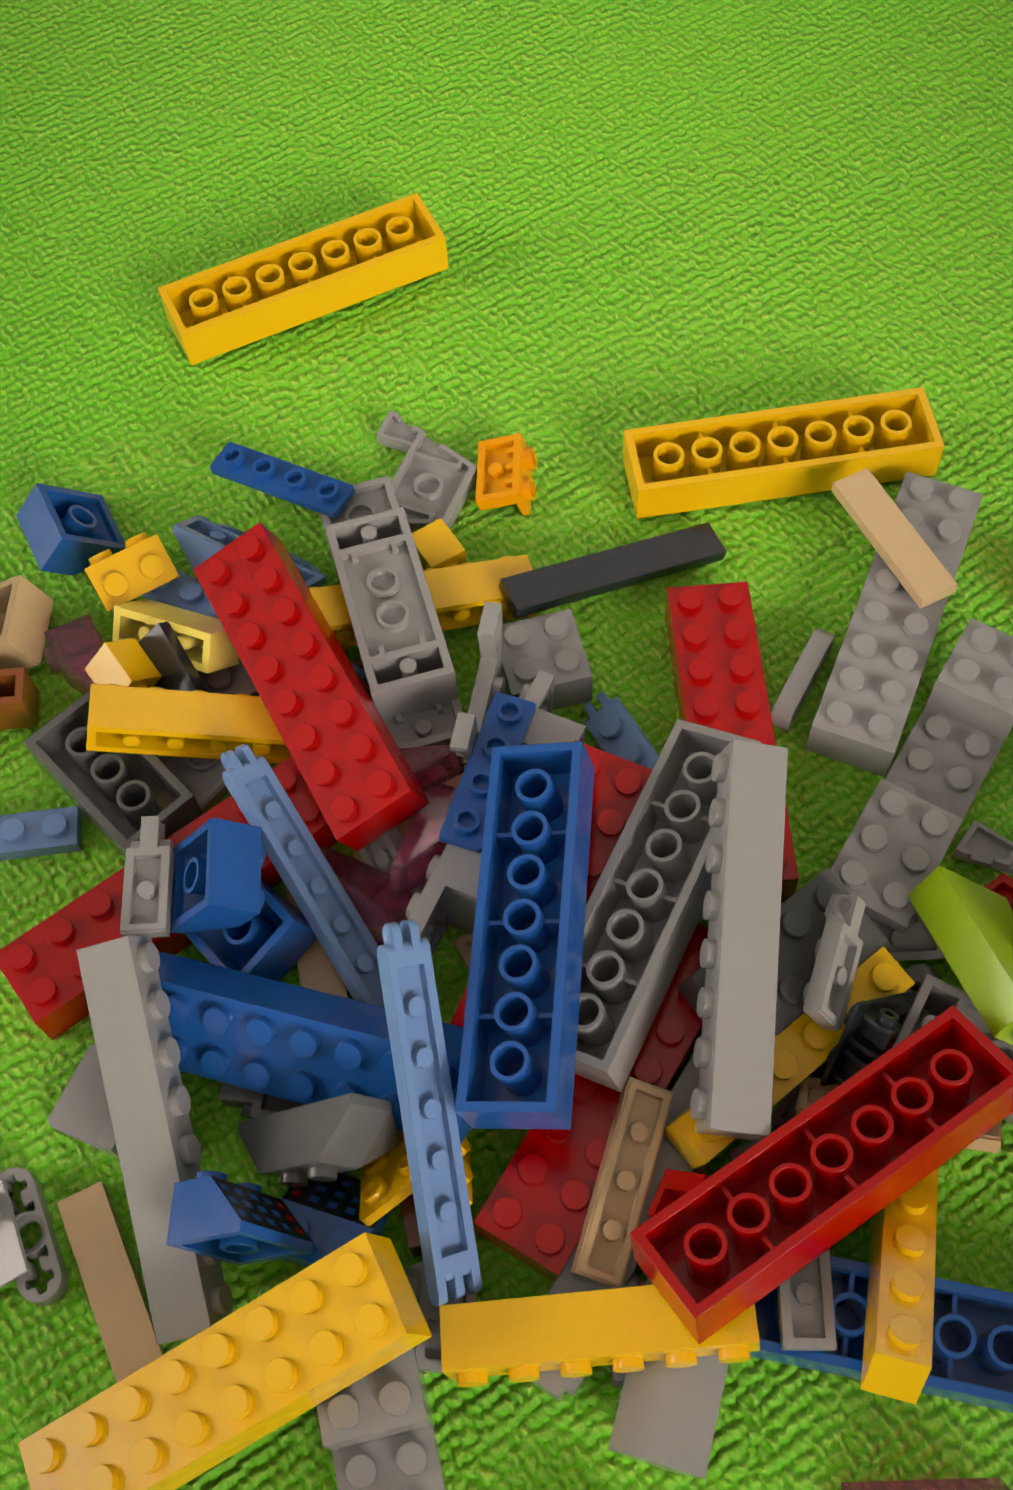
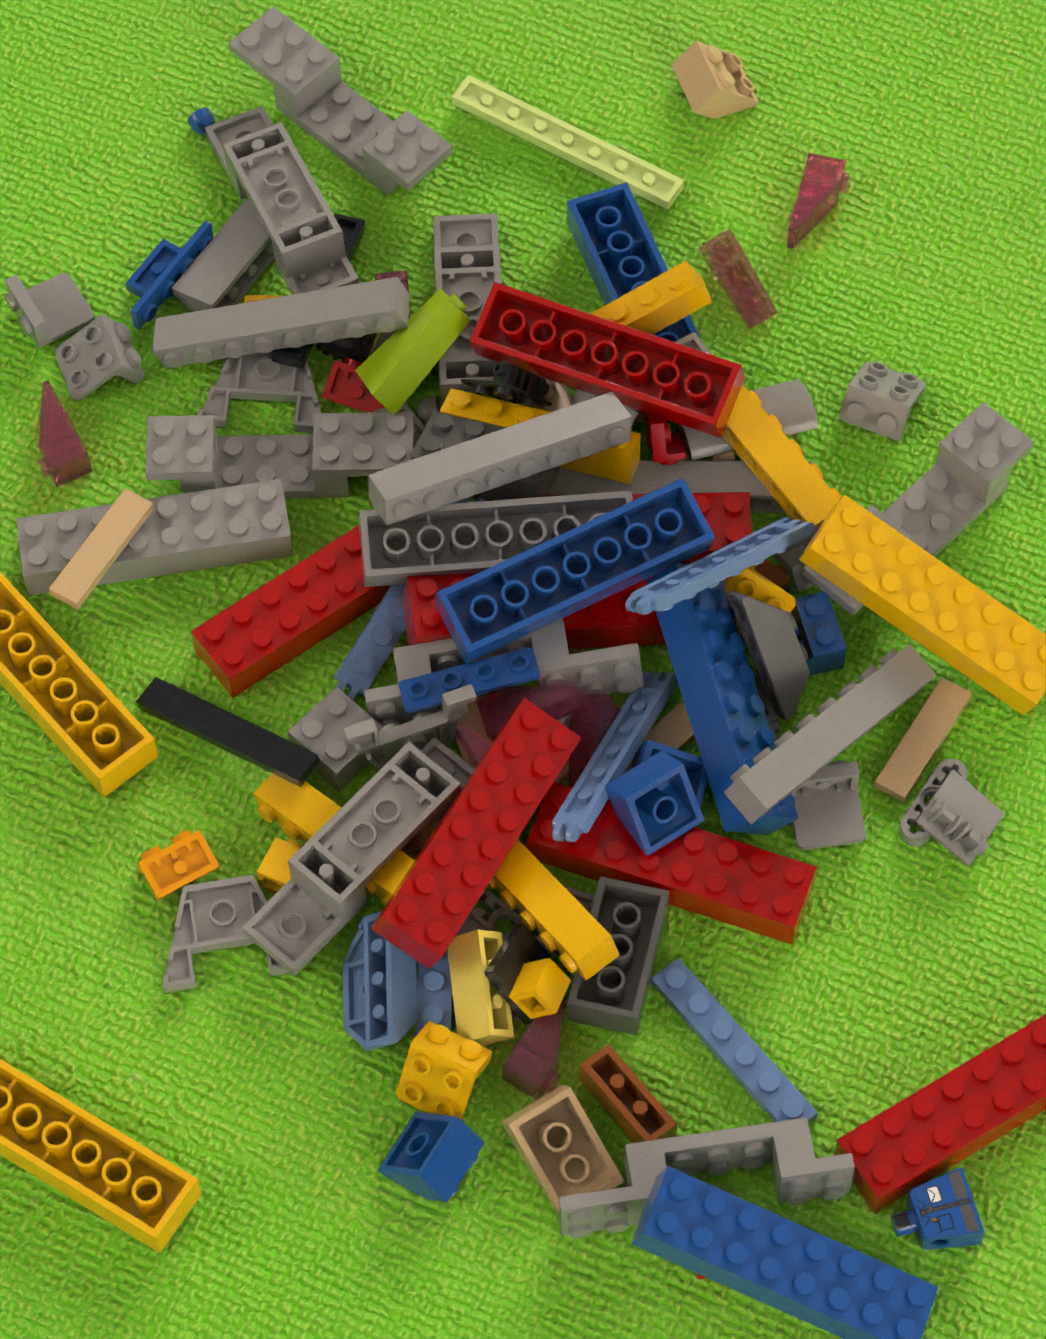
camera: 125 degrees left, 0 degrees up
light grey hinge [120,816,175,938] -> none
blue slope [166,1171,314,1266] -> none
blue bracket [210,442,355,518] -> none
tan tile [570,1077,674,1288] -> none
light grey beam [771,627,836,732] -> none
light grey hinge [803,893,866,1031] -> none

